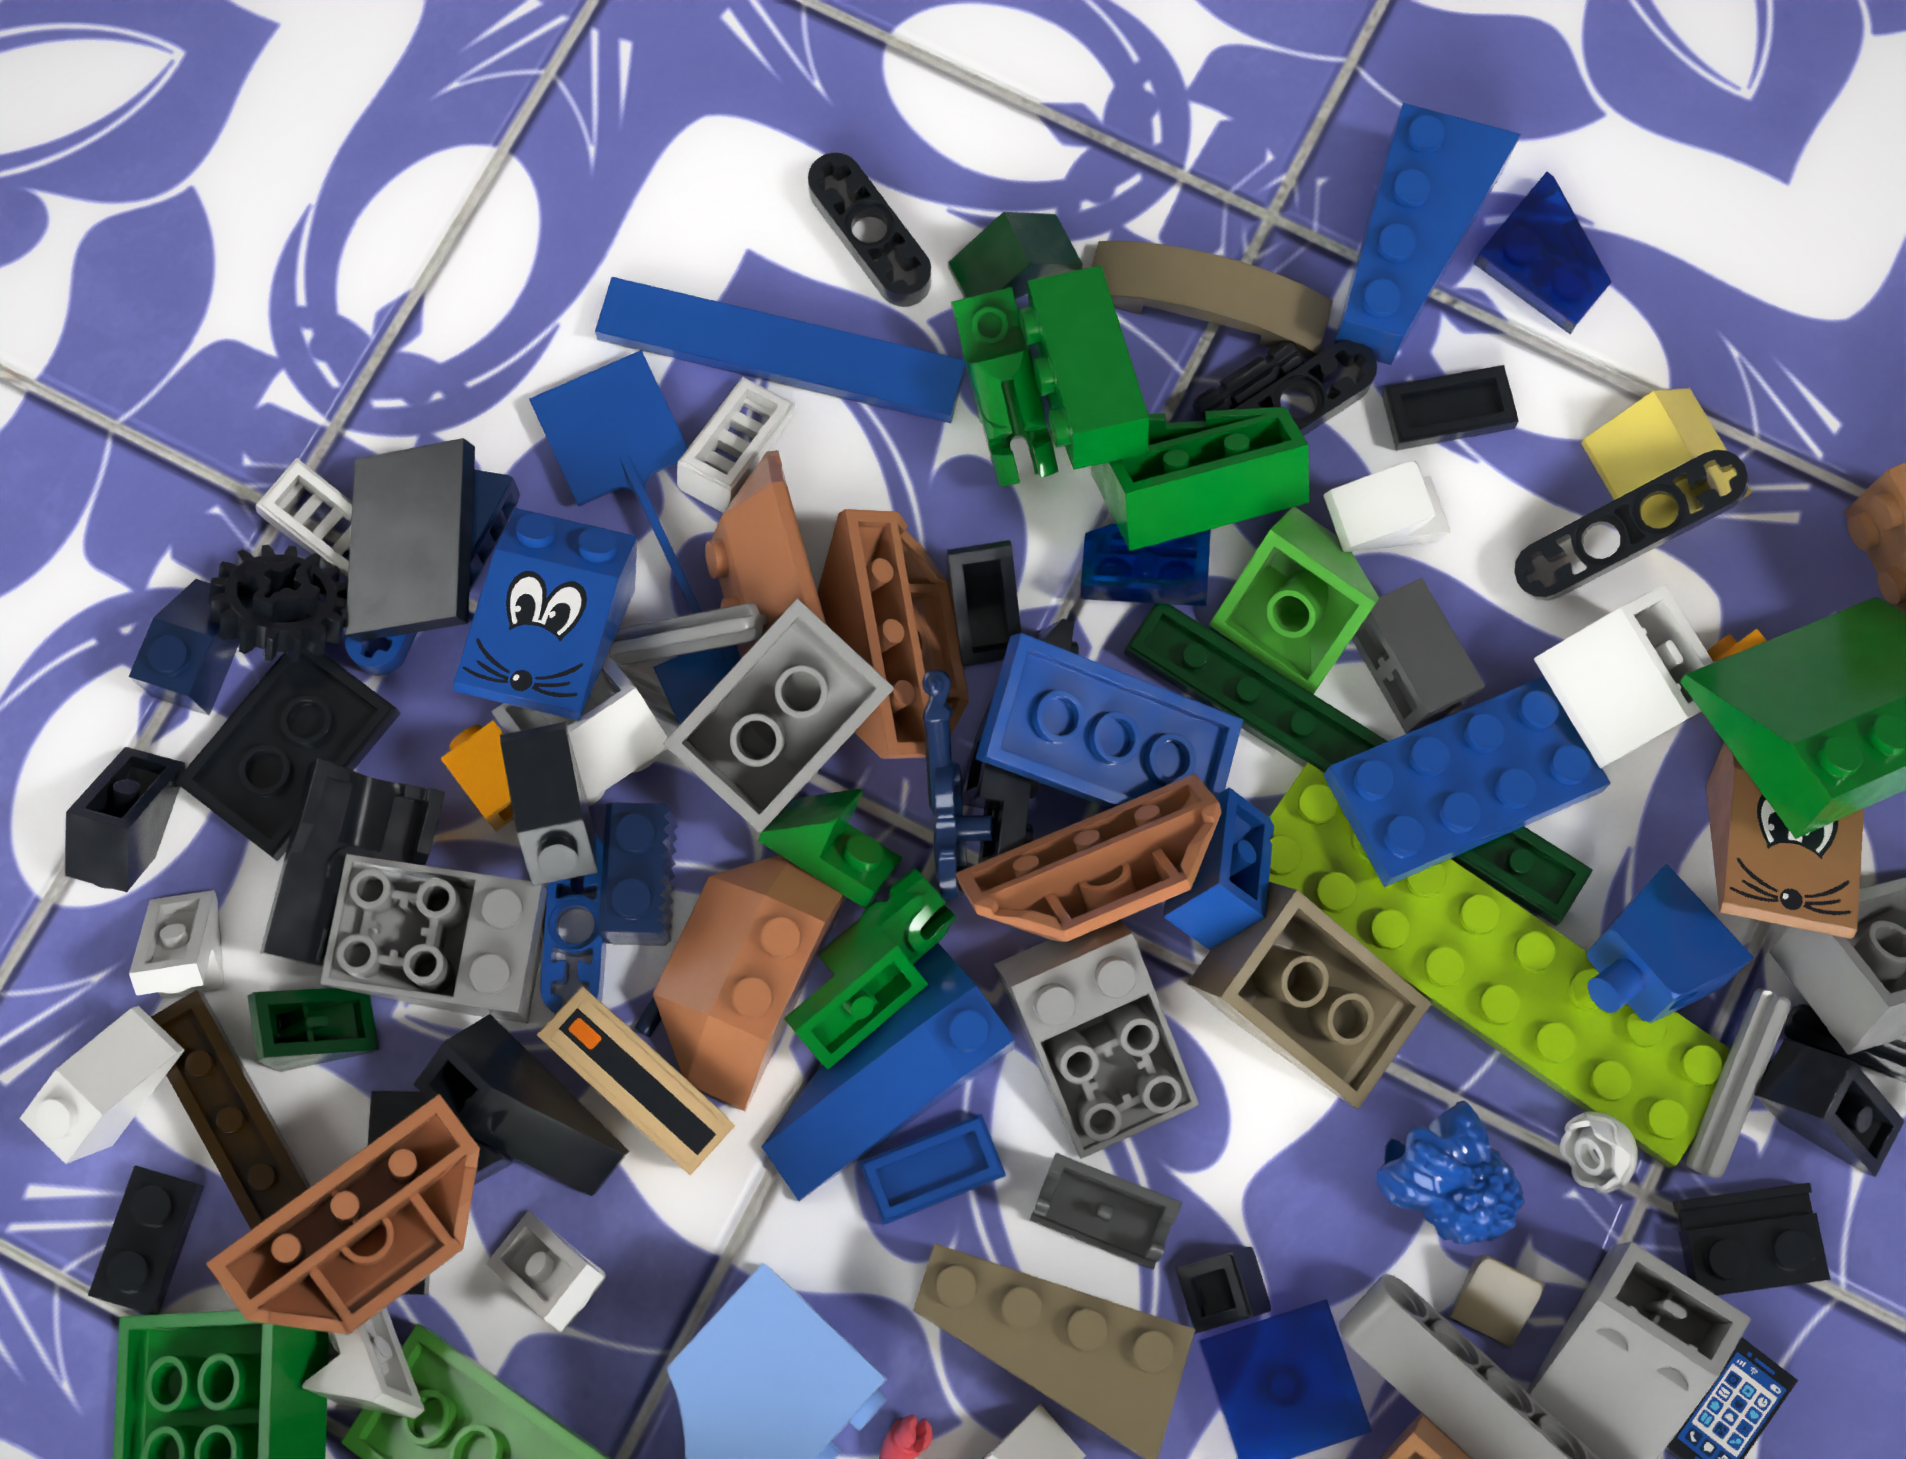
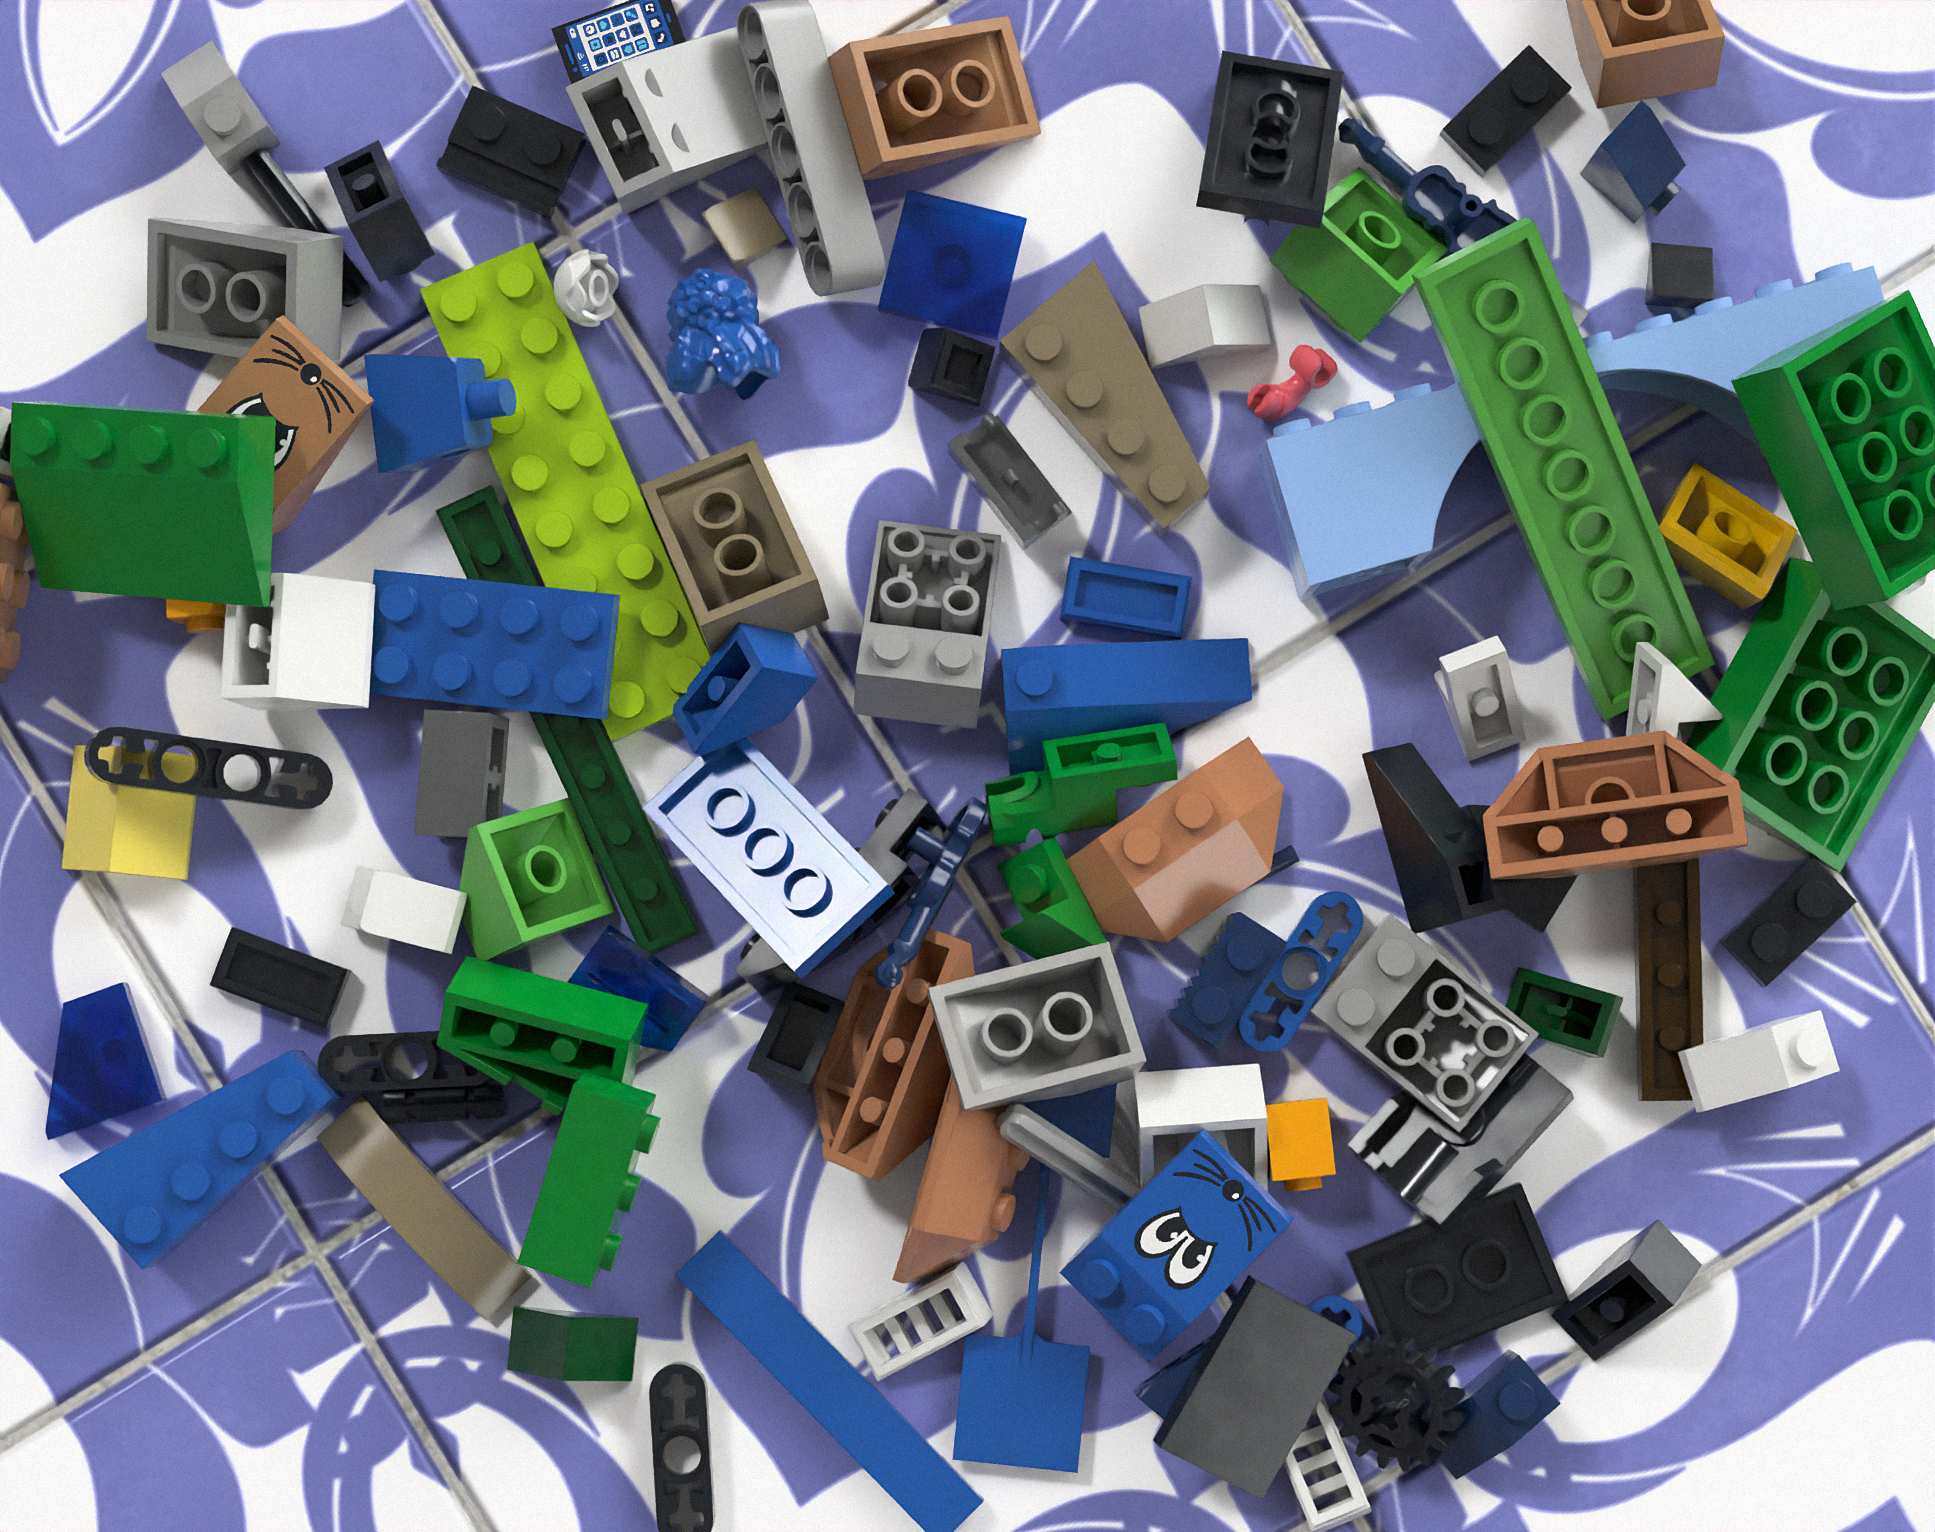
camera: 145 degrees left, 10 degrees up
white slope [129,890,224,998] -> none
black slope [500,722,598,886] -> none
tan slope [536,986,736,1176] -> none
green plate [951,287,1059,487] -> none
nougat wedge [956,774,1222,942] -> none
light grey axle [1686,988,1791,1178] -> none

